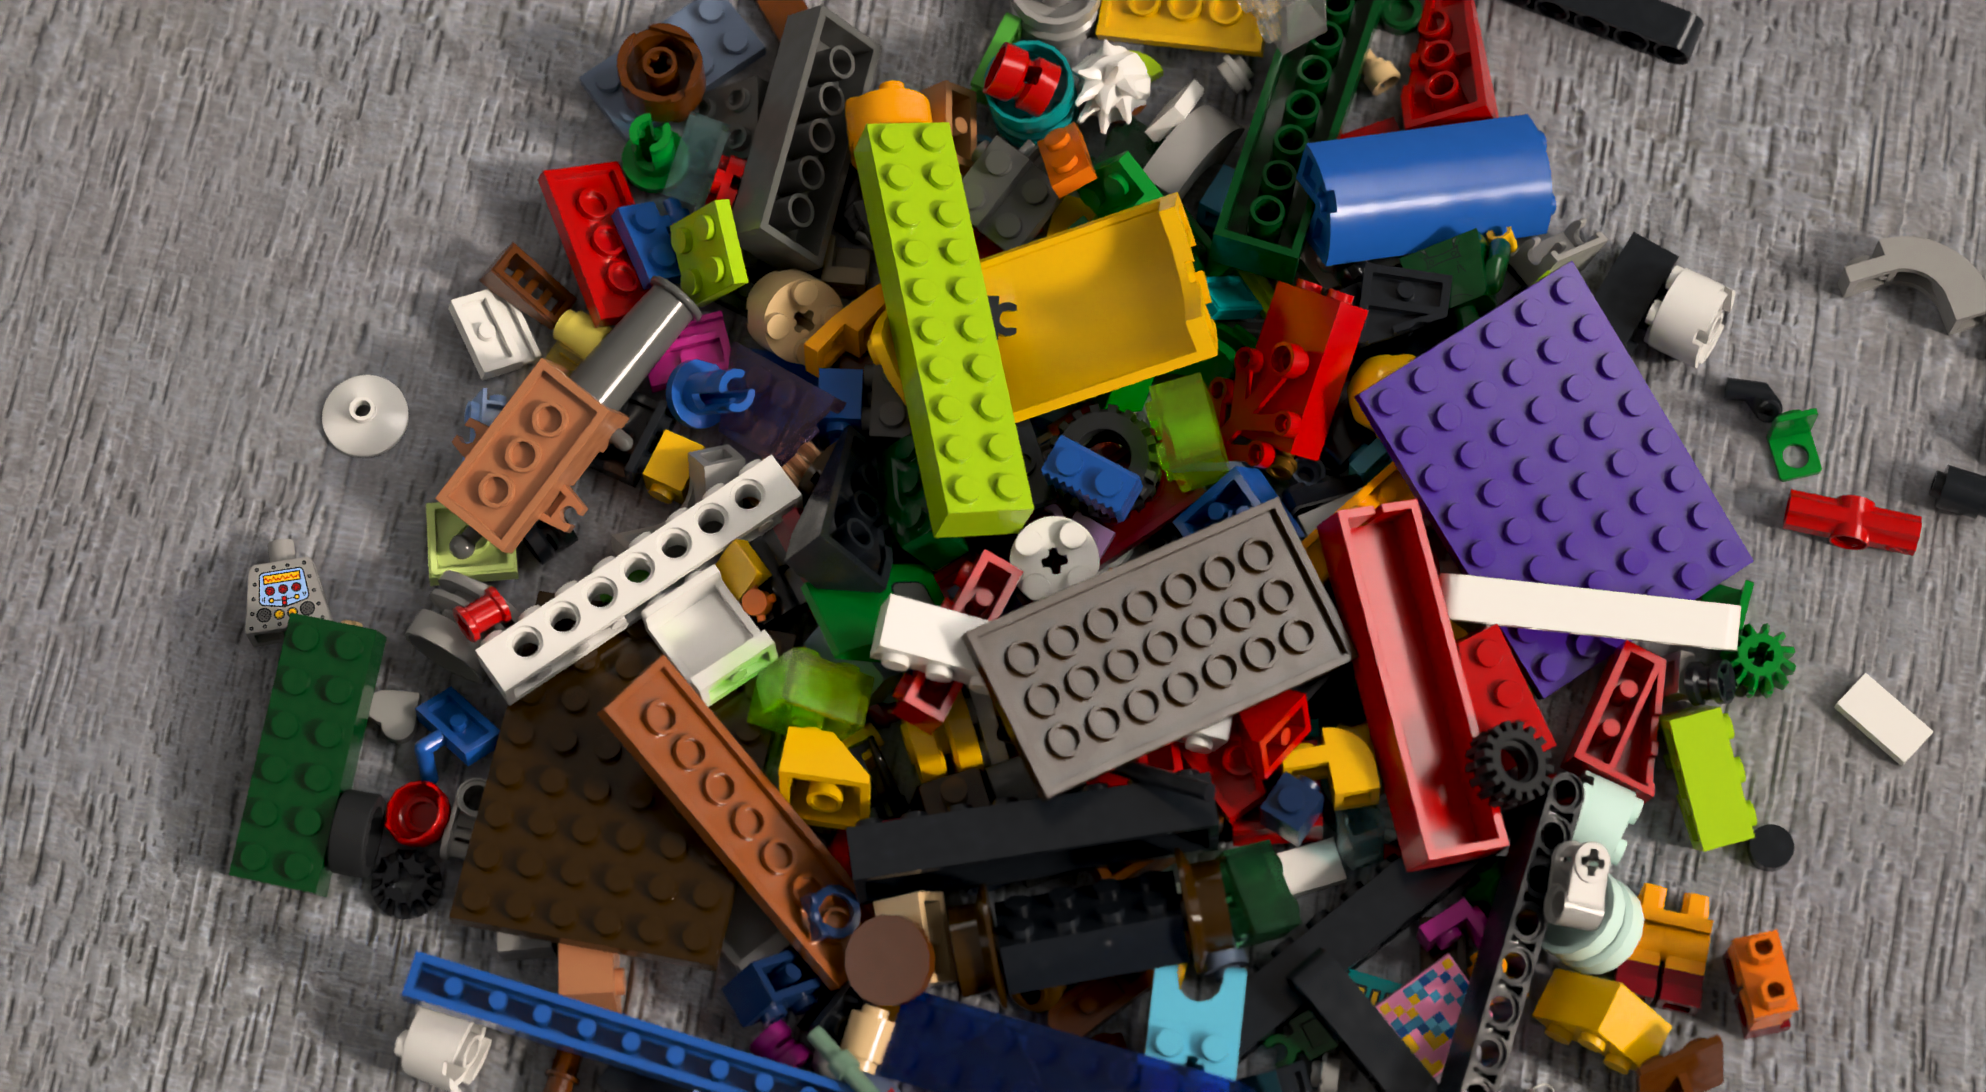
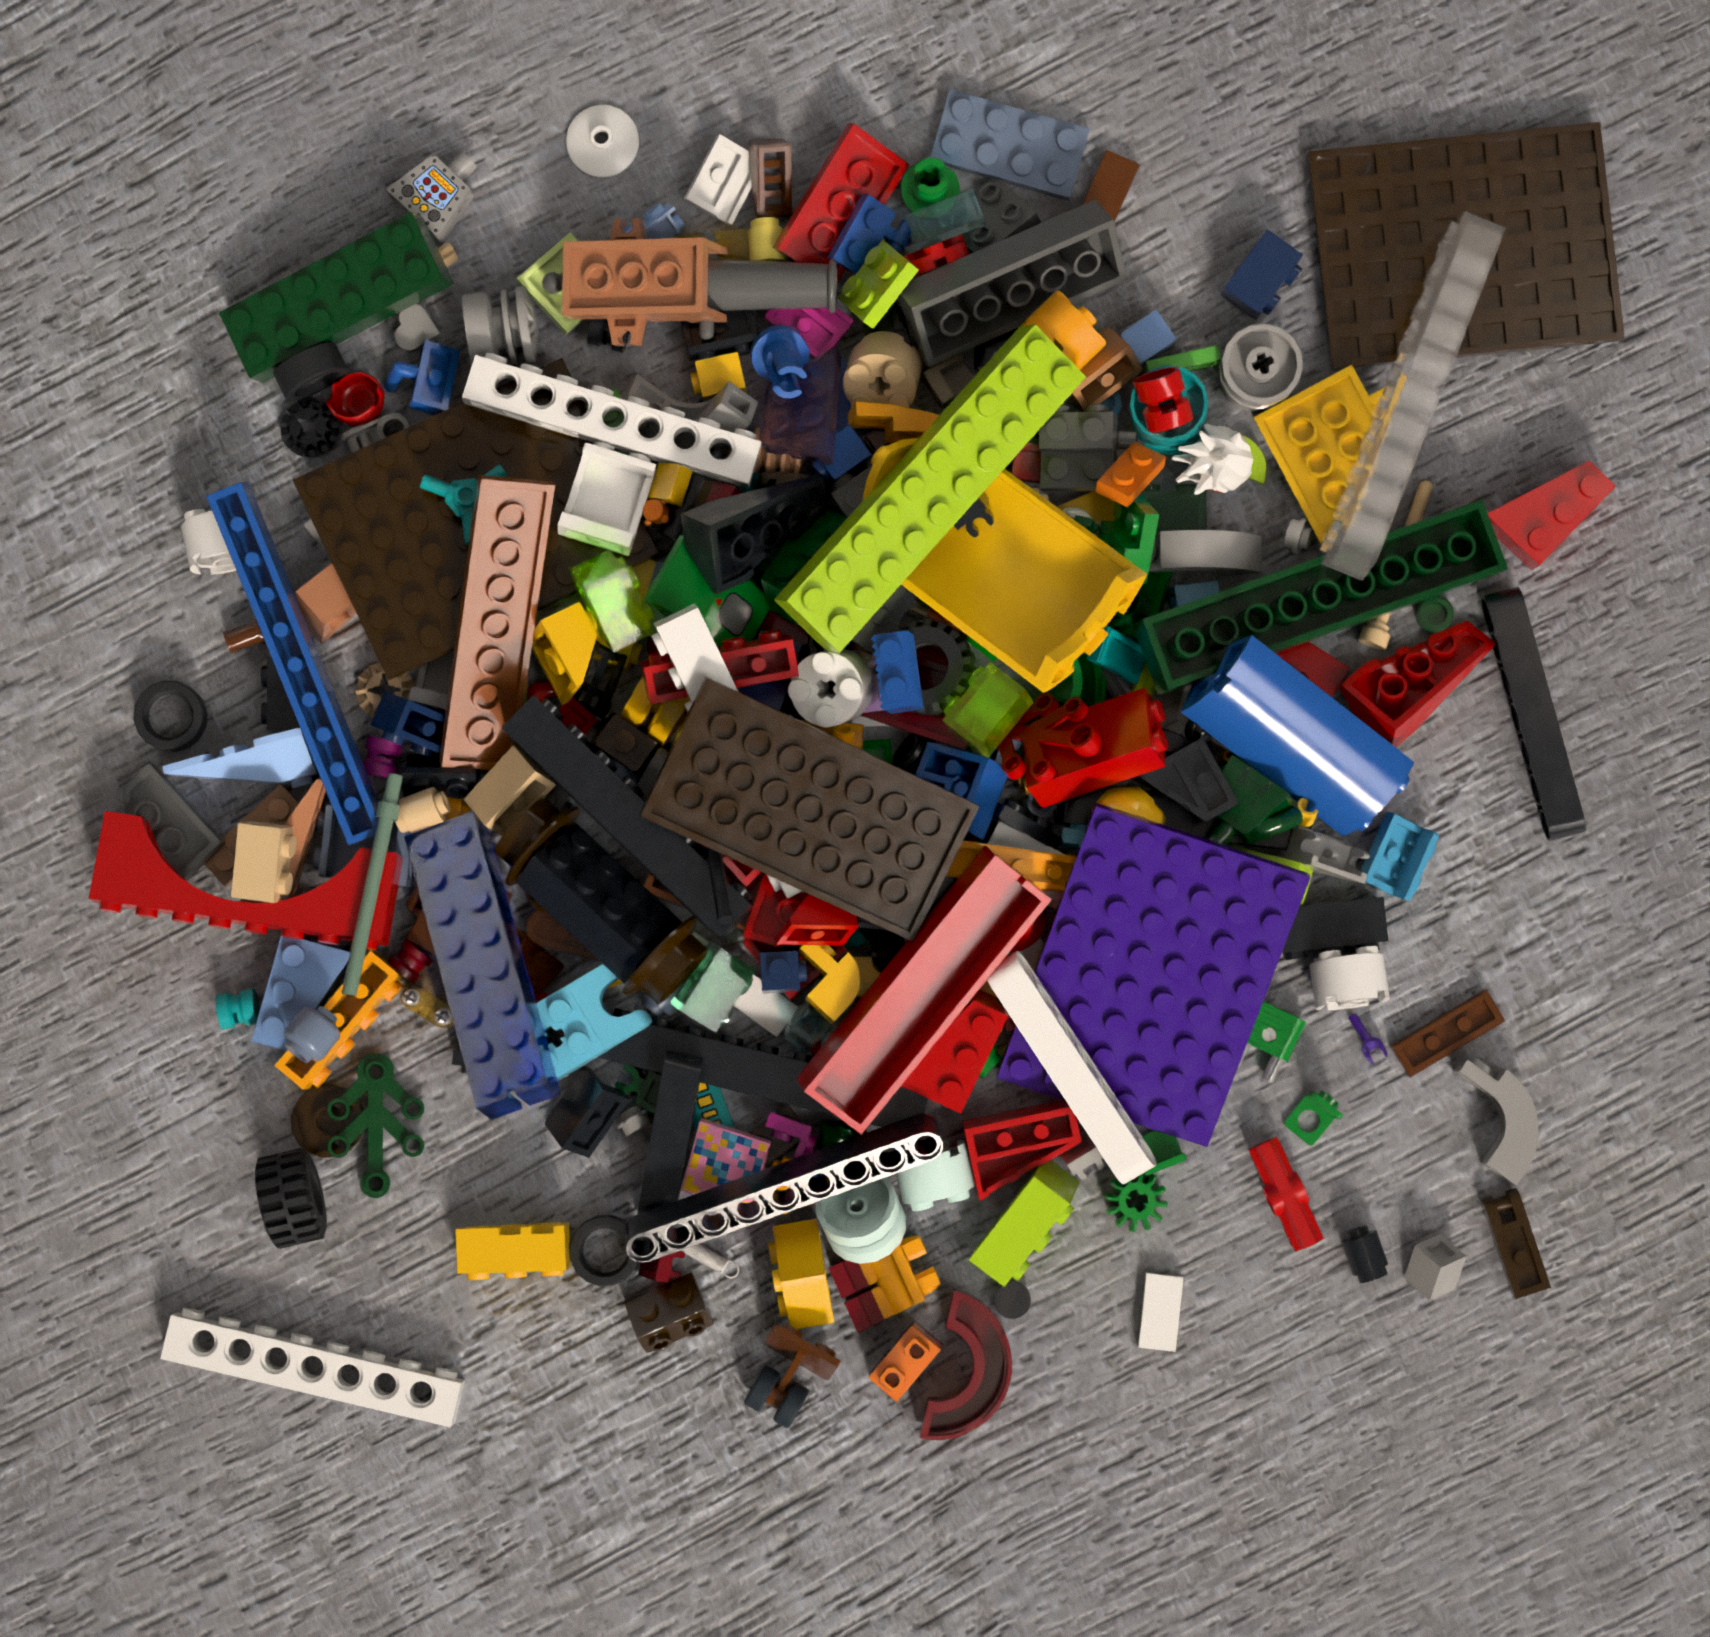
camera: 55 degrees right, 15 degrees up
red bush [452,586,512,643] -> none
reddish brown brick [617,23,706,123] -> none
dark blue piece [800,885,861,942] -> none
reddish brown tile [845,915,935,1006] -> none
white tile [1145,79,1205,143] -> none
black tyre [1465,721,1554,809] -> none
light grey piece [1544,841,1610,931] -> none
black wheel [1684,659,1736,706] -> none
black arm [1724,377,1783,423] -> none
none -> tan gear [355,663,415,717]
none -> teal piece [420,464,508,545]
none -> dark red brick [919,1288,1012,1440]
none -> medium blue panel [1121,309,1177,367]
none -> green piece [1238,1002,1306,1083]
none -> dark purple hand [1348,1013,1388,1065]
none -> dark azure bracket [1361,812,1439,901]
none -> reddish brown tile [1390,989,1505,1078]

